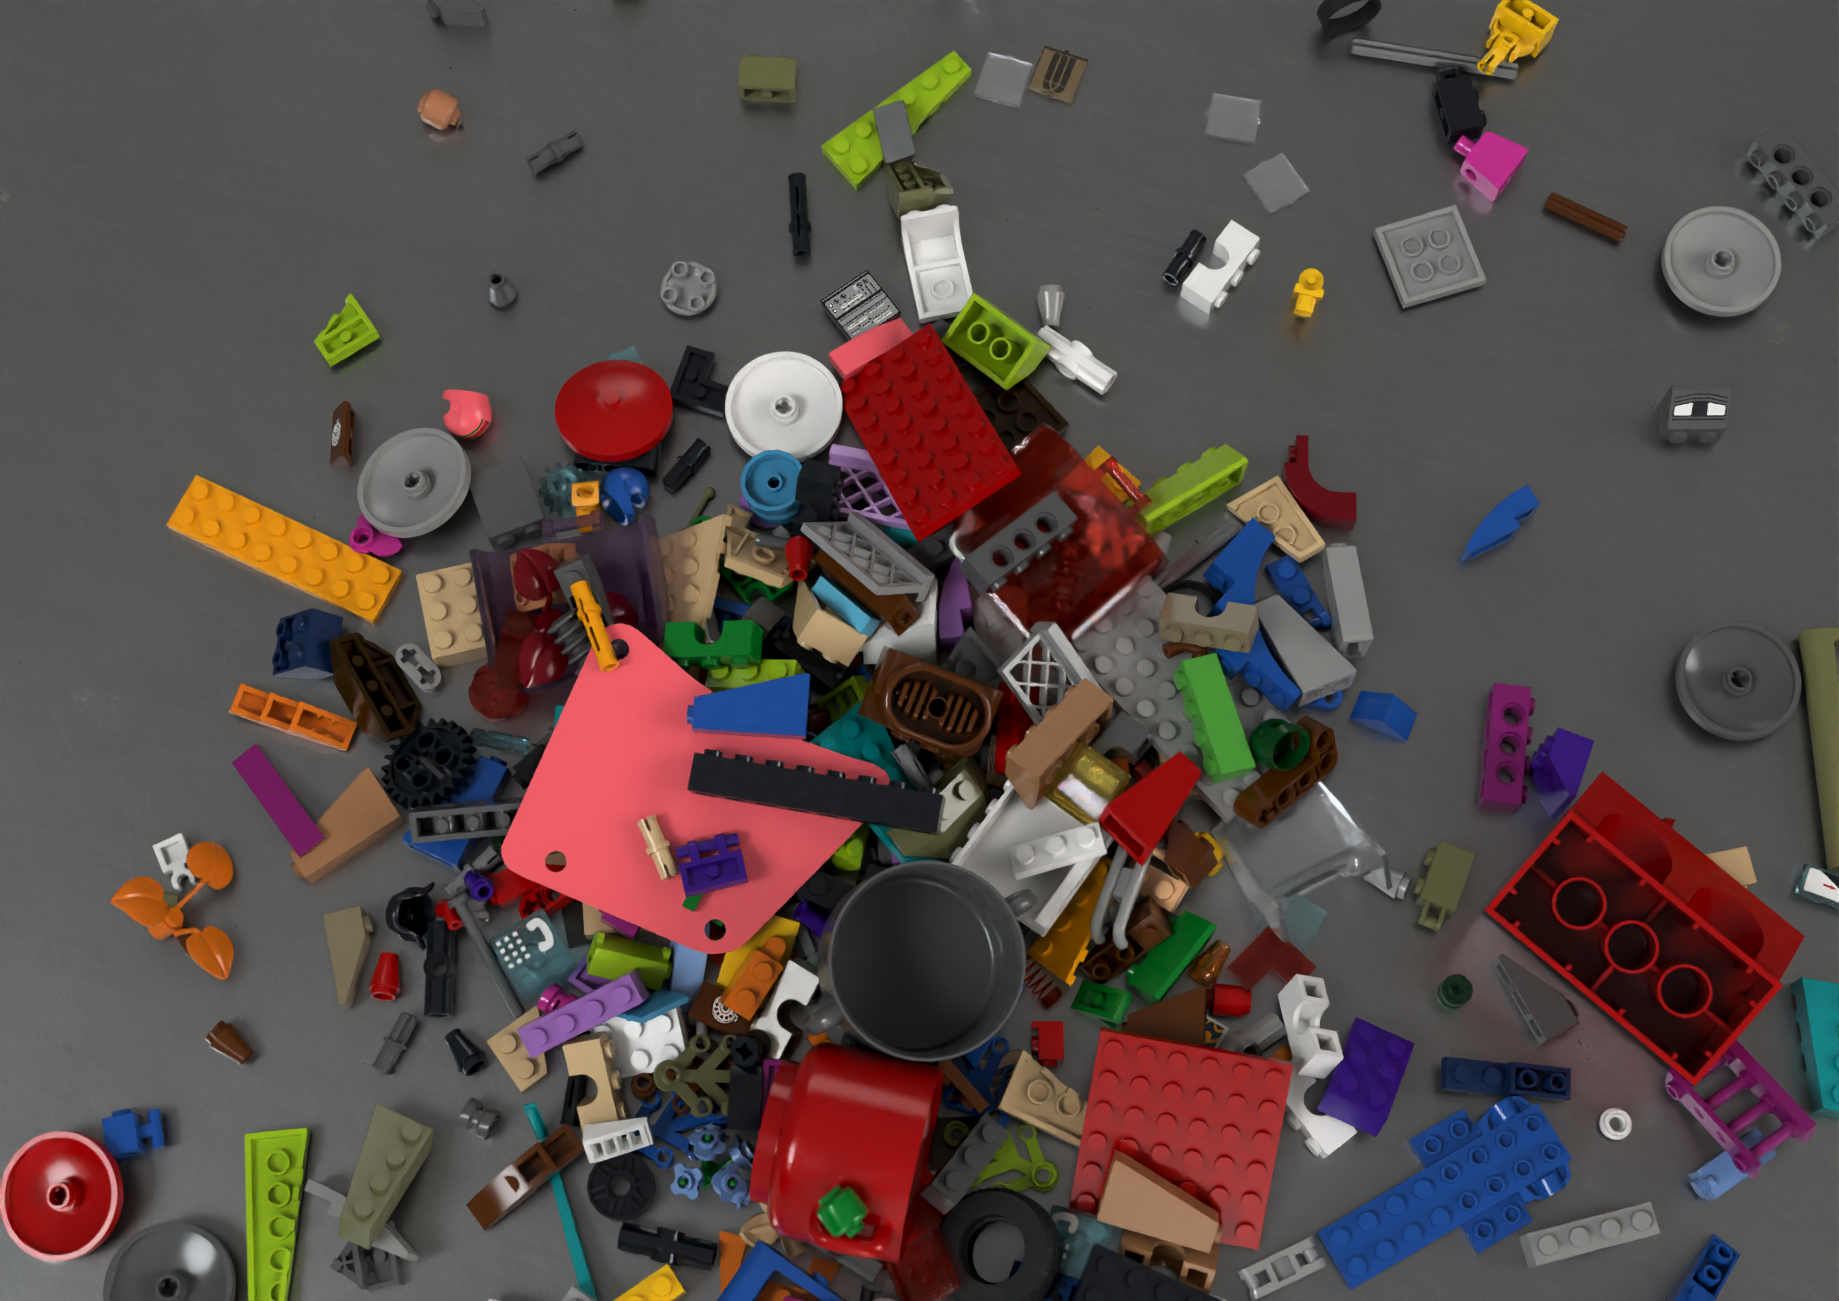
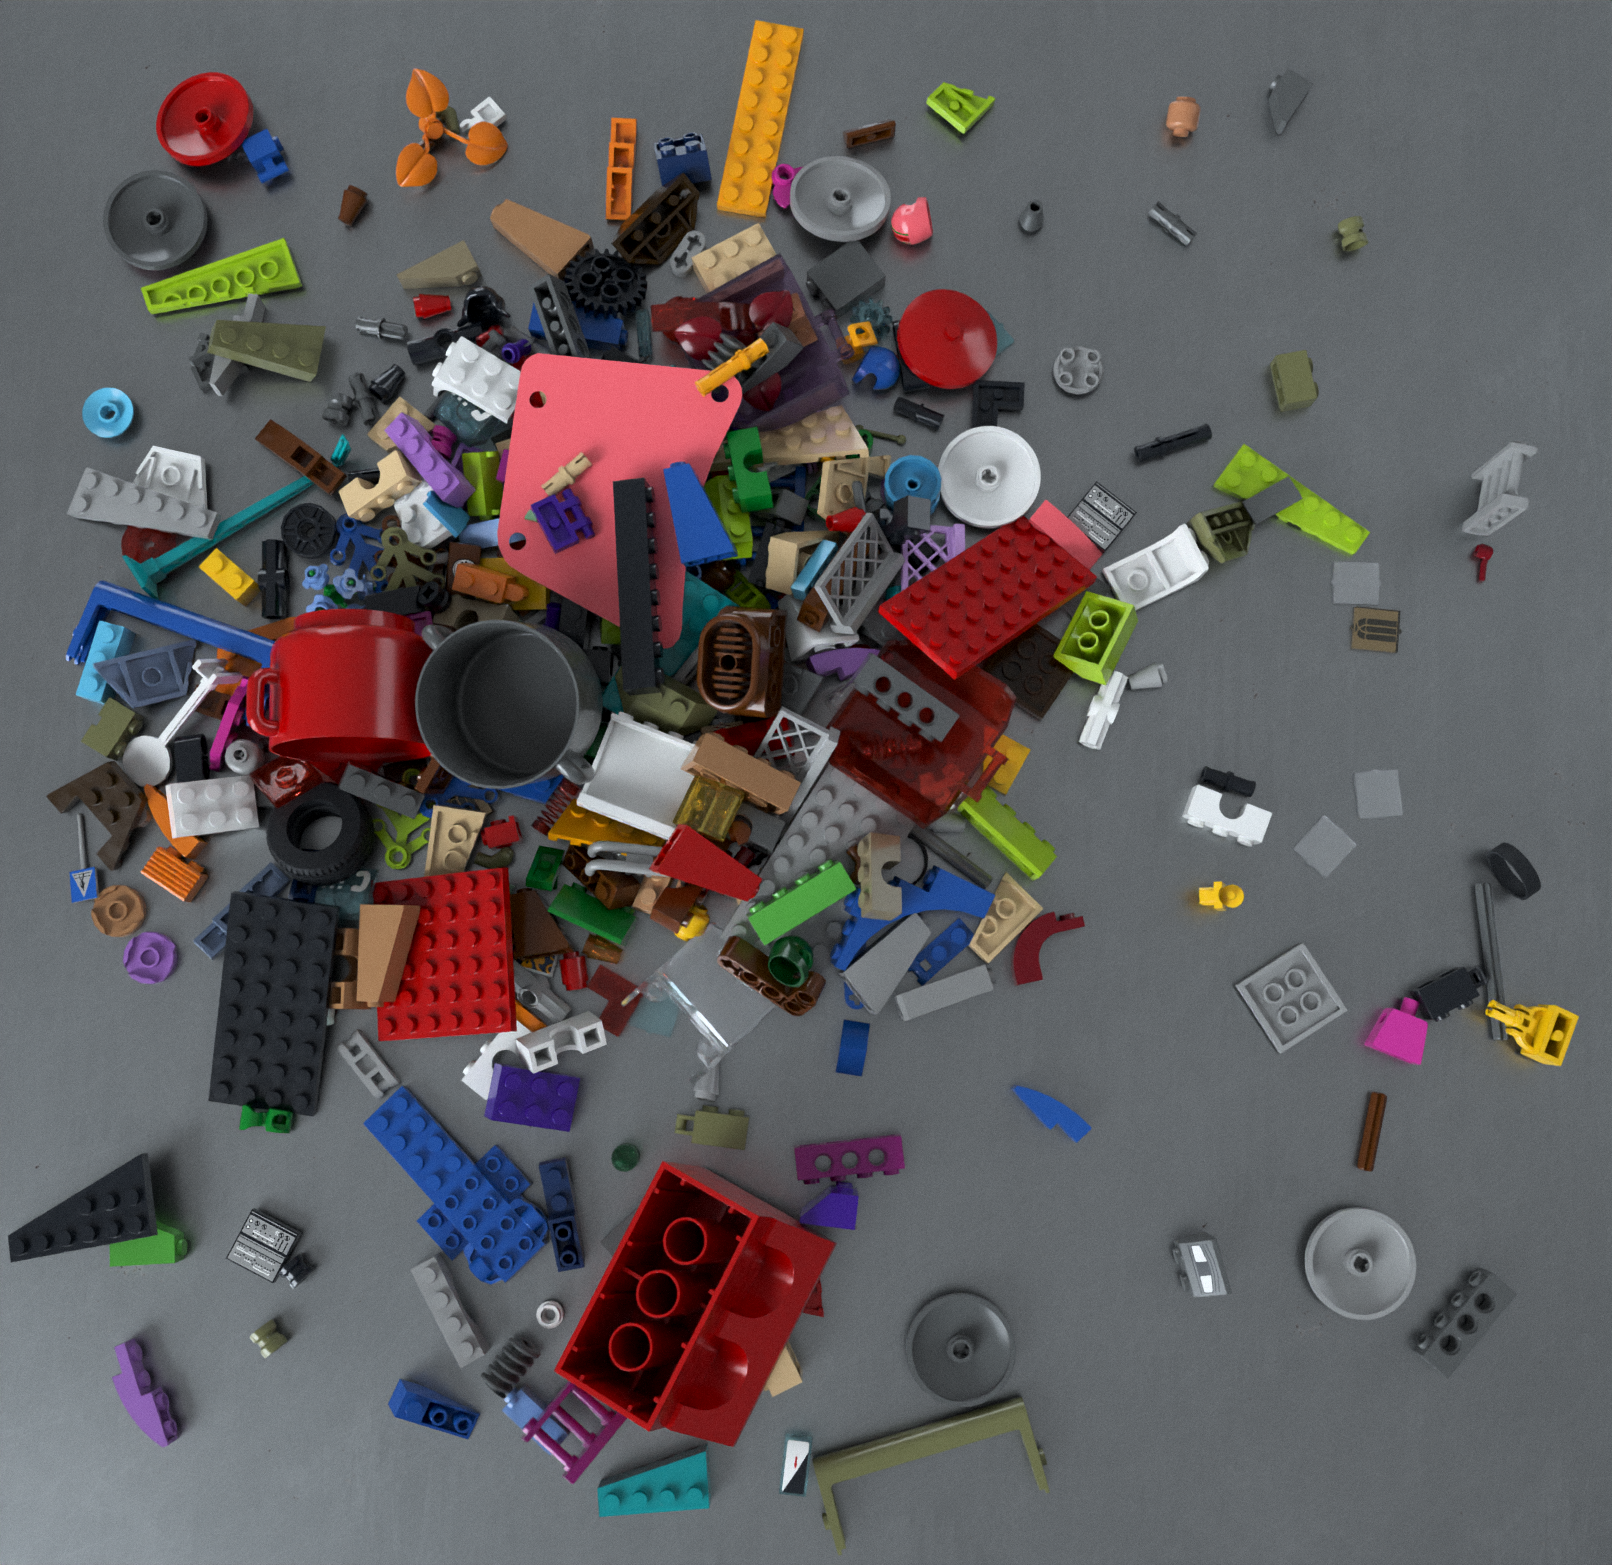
camera: 75 degrees right, 10 degrees up
magenta piece [232,744,325,858] -> none
white slope [583,1117,654,1163] -> none
green head [816,1185,868,1239] -> none
white plate [1008,821,1108,880] -> none
none -> dark grey pin [348,373,380,426]
none -> white bracket [432,336,521,424]
none -> olive arm [474,847,514,869]
none -> dark grey piece [481,1336,541,1398]

